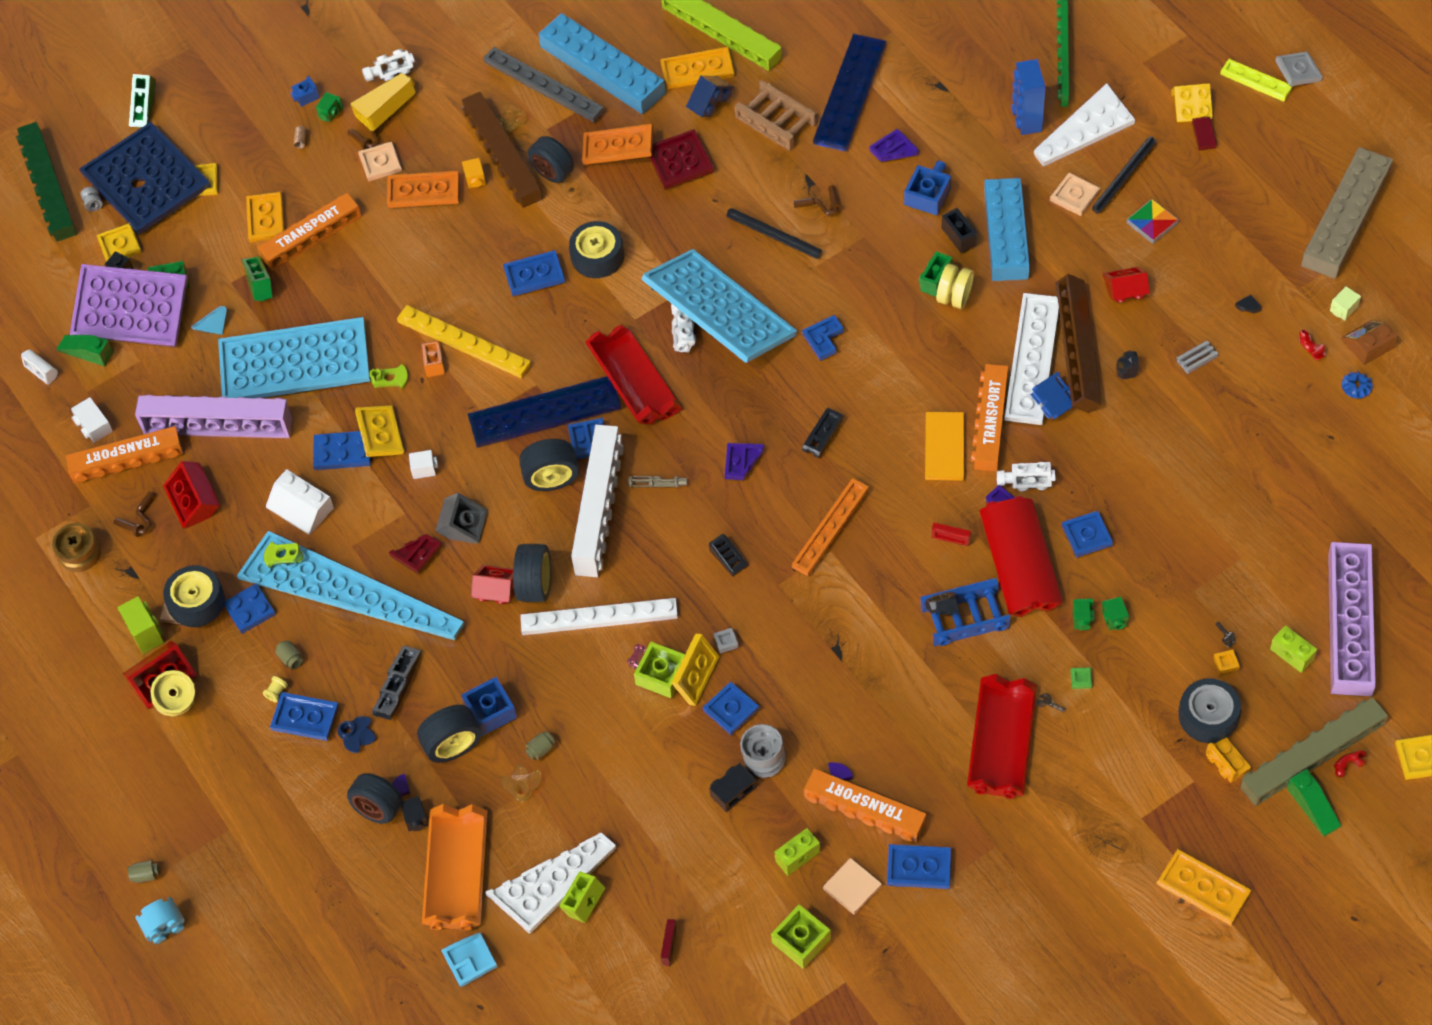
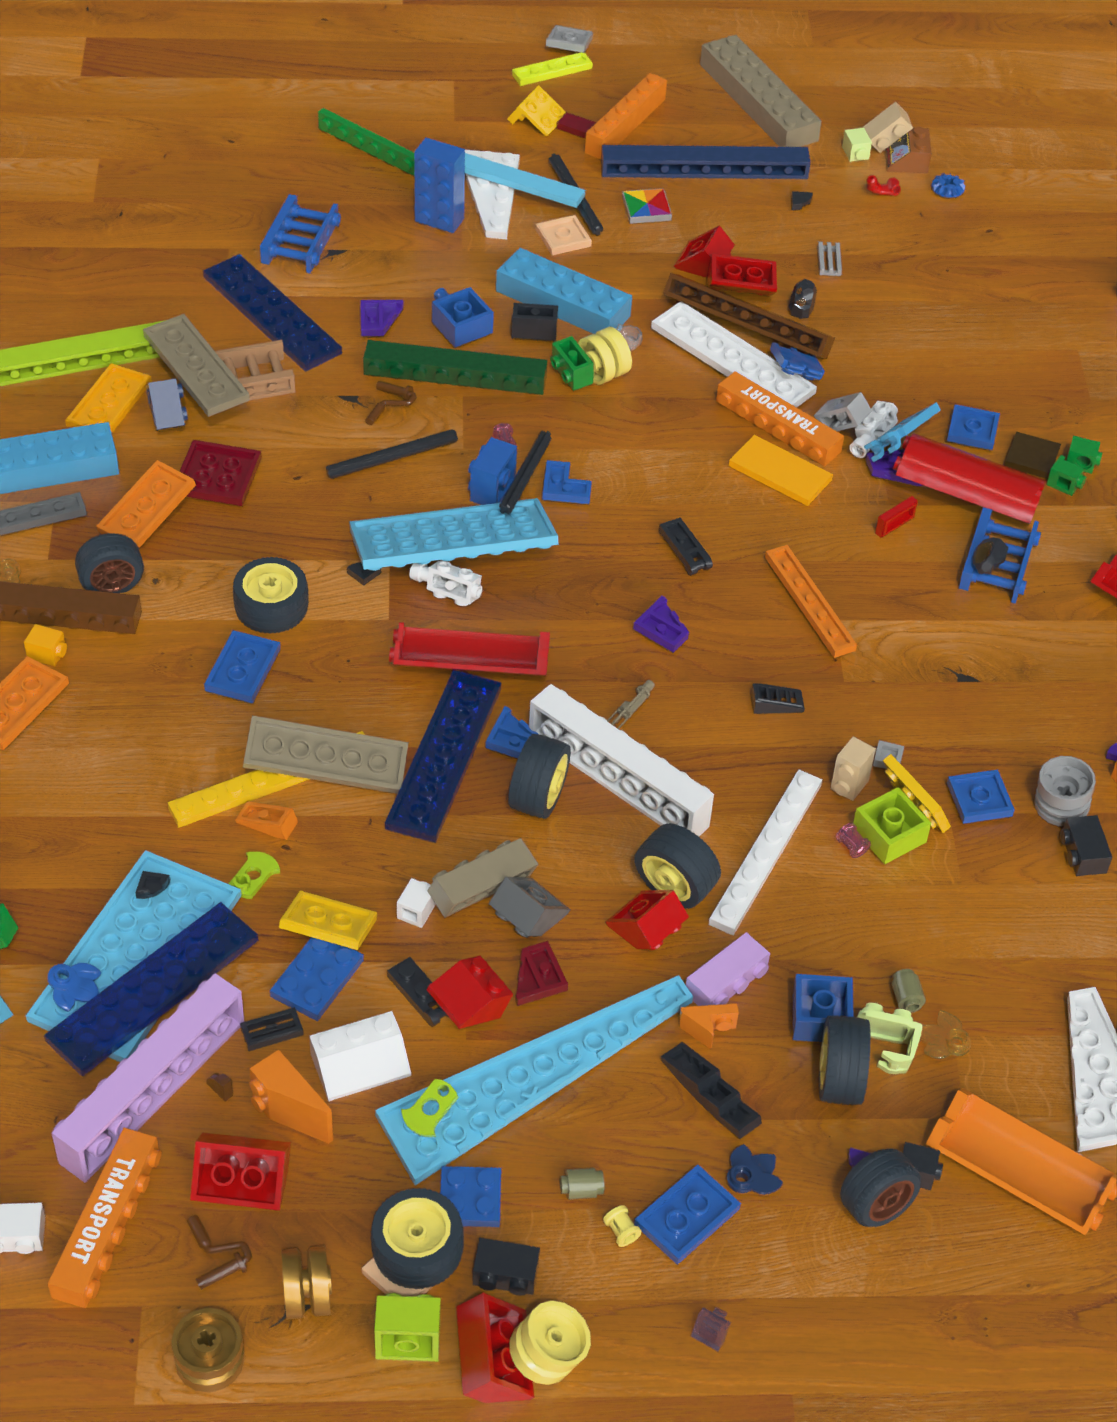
camera: 65 degrees left, 10 degrees down
none -> clear blue plate [44,902,259,1077]
none -> blue plate [47,963,101,1012]
none -> black tile [135,871,170,899]
none -> dark tan plate [143,314,250,417]
none -> reddish brown tile [206,1073,233,1102]
none -> black tile [240,1007,304,1052]
none -> dark tan plate [243,715,408,794]
none -> orange slope [249,1050,333,1144]
none -> blue fence [260,194,341,273]
none -> pearl gold wheel [281,1245,332,1319]
none -> dark green brick [363,340,548,395]
none -> black plate [387,957,449,1027]
none -> dark tan brick [427,838,538,917]
none -> red slope [427,955,513,1029]
none -> medium azure tile [465,153,585,208]
none -> blue brick [468,437,517,505]
none -> black brick [473,1238,540,1296]
none -> clear pink bush [492,423,517,445]
none -> black axle [499,430,551,514]
none -> orange brick [585,73,667,160]
none -> dark blue brick [601,145,811,179]
none -> clear hair [609,324,643,351]
none -> orange slope [679,1003,739,1049]
none -> lavender brick [686,932,770,1006]
none -> tile [691,1307,731,1351]
none -> red slope [707,253,777,296]
none -> light grey brick [814,392,872,431]
none -> tan brick [830,736,876,801]
none -> yellowish green piece [857,1003,922,1074]
none -> tan brick [863,102,913,153]
none -> dark azure tile [864,402,941,462]
none -> dark brown tile [1005,431,1061,479]

